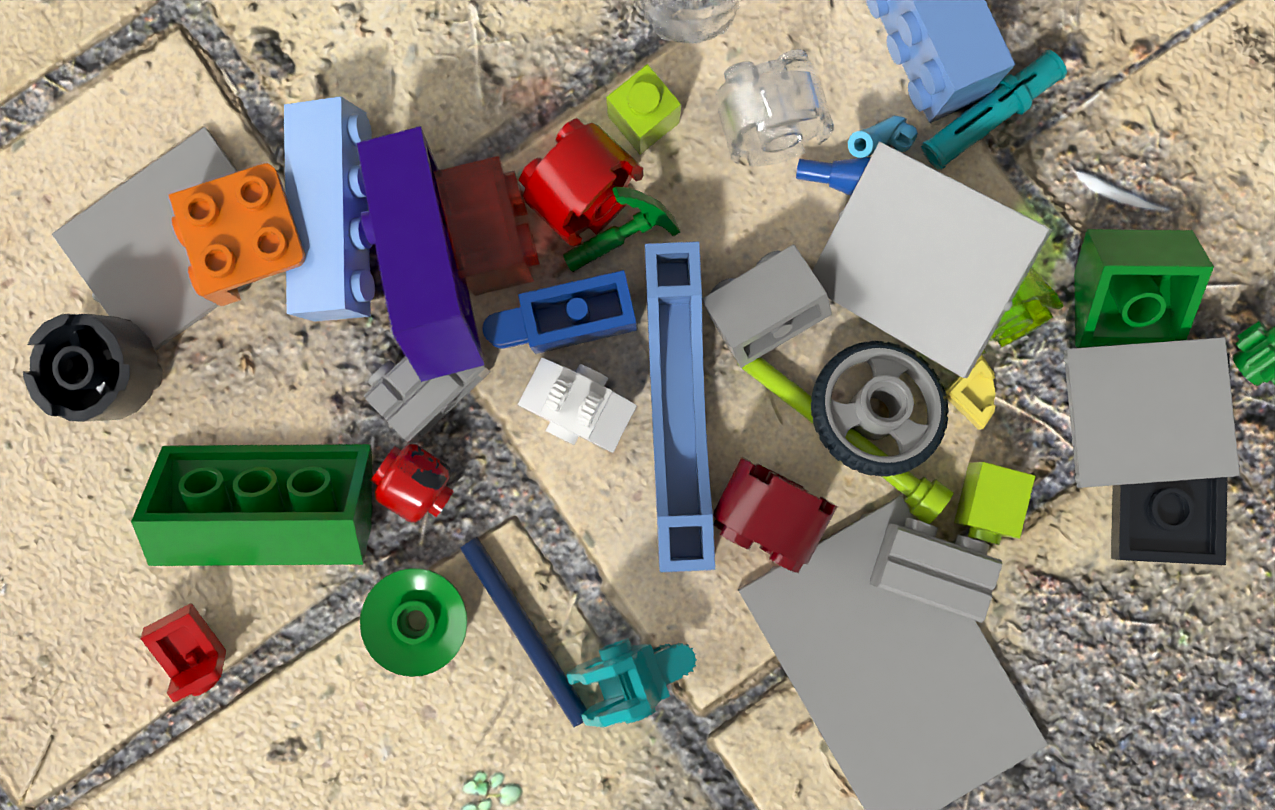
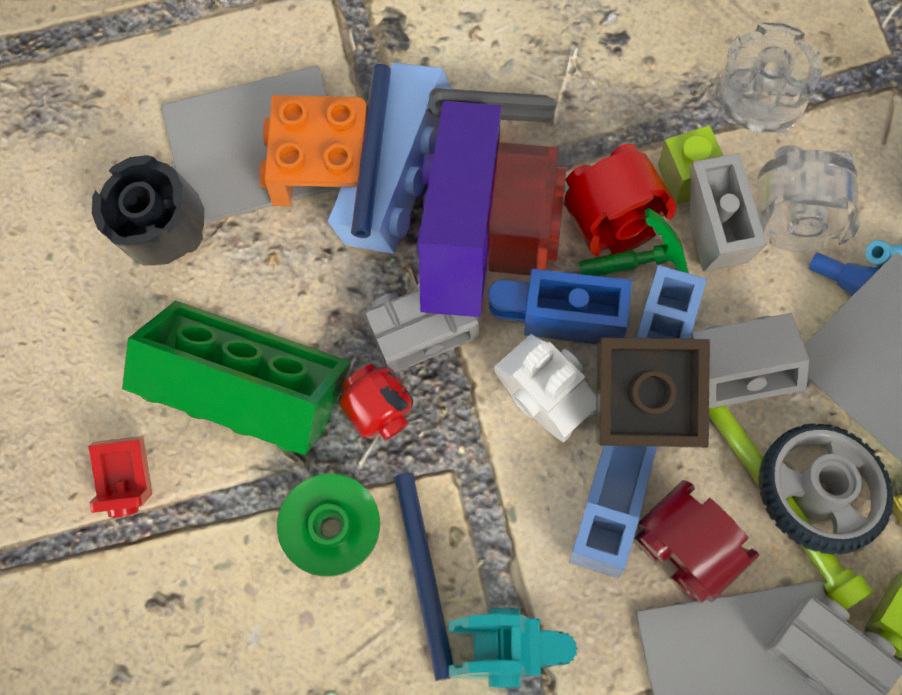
camera: 25 degrees right, 15 degrees down
none -> dark blue piece [351,64,391,238]
none -> dark grey axle [427,88,557,122]
none -> dark brown brick [596,338,710,448]
none -> light grey slope [690,153,767,272]

